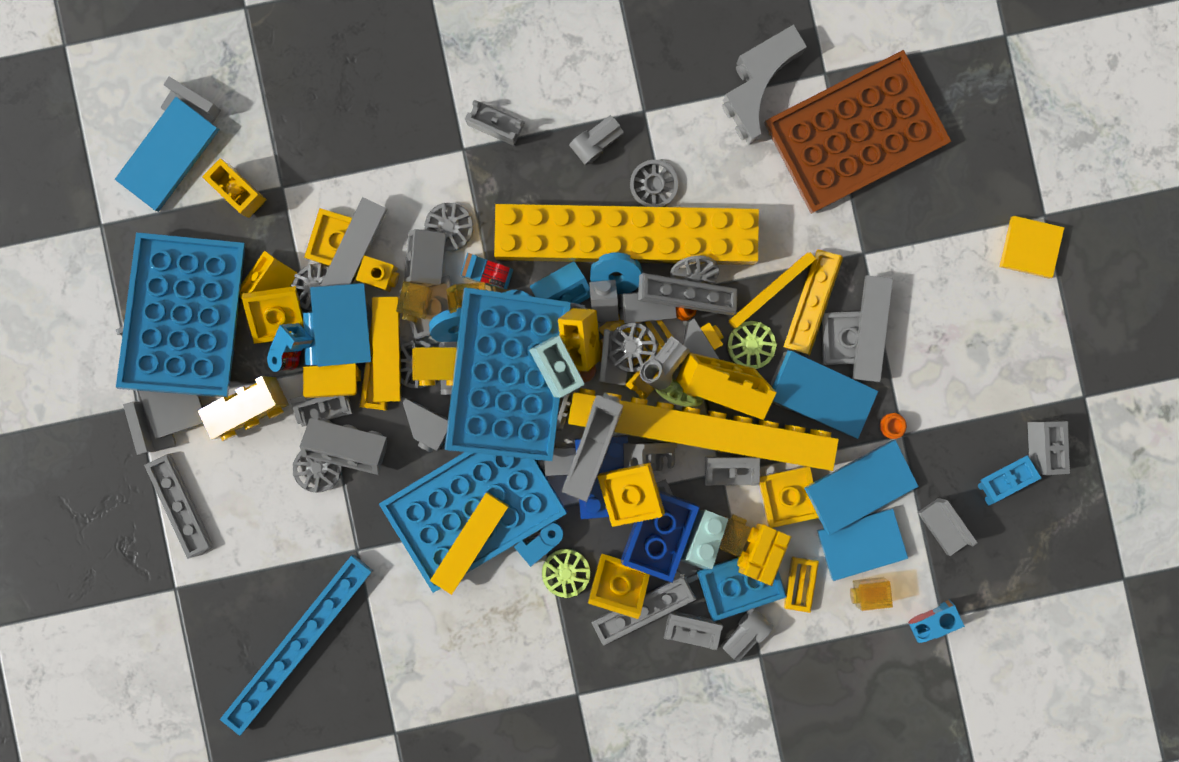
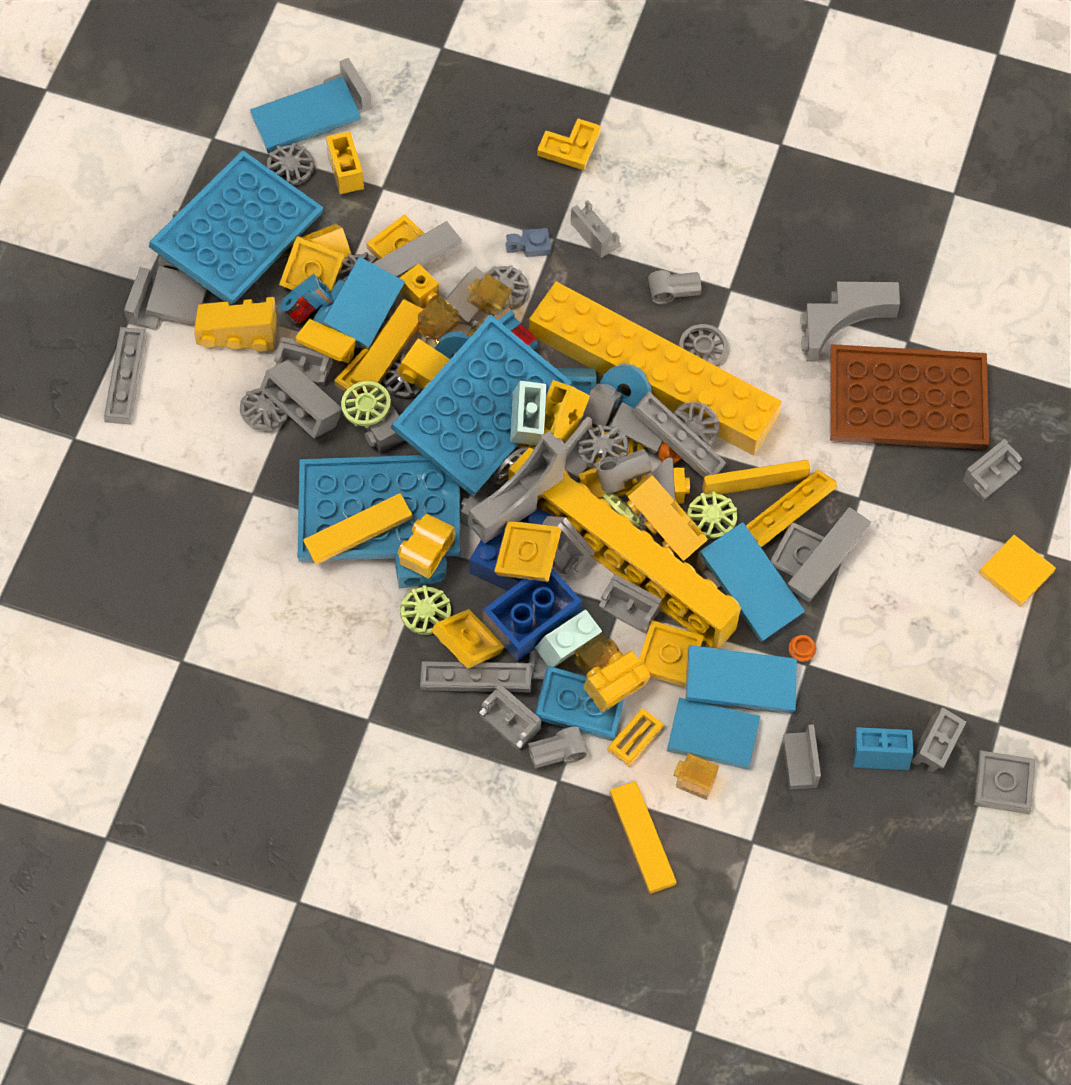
camera: 25 degrees right, 25 degrees down
dark azure plate [220,555,373,736] -> none
dark azure leg [908,599,965,643] -> none
none -> light grey wheel [267,143,314,186]
none -> yellowish green wheel [341,381,391,428]
none -> yellow brick [398,513,456,579]
none -> clear yellow brick [467,273,513,317]
none -> sand blue plate [505,228,551,257]
none -> yellow plate [537,119,601,170]
none -> yellow tile [609,781,677,894]
none -> light grey hinge [963,439,1022,501]
none -> light grey tile [973,750,1035,814]

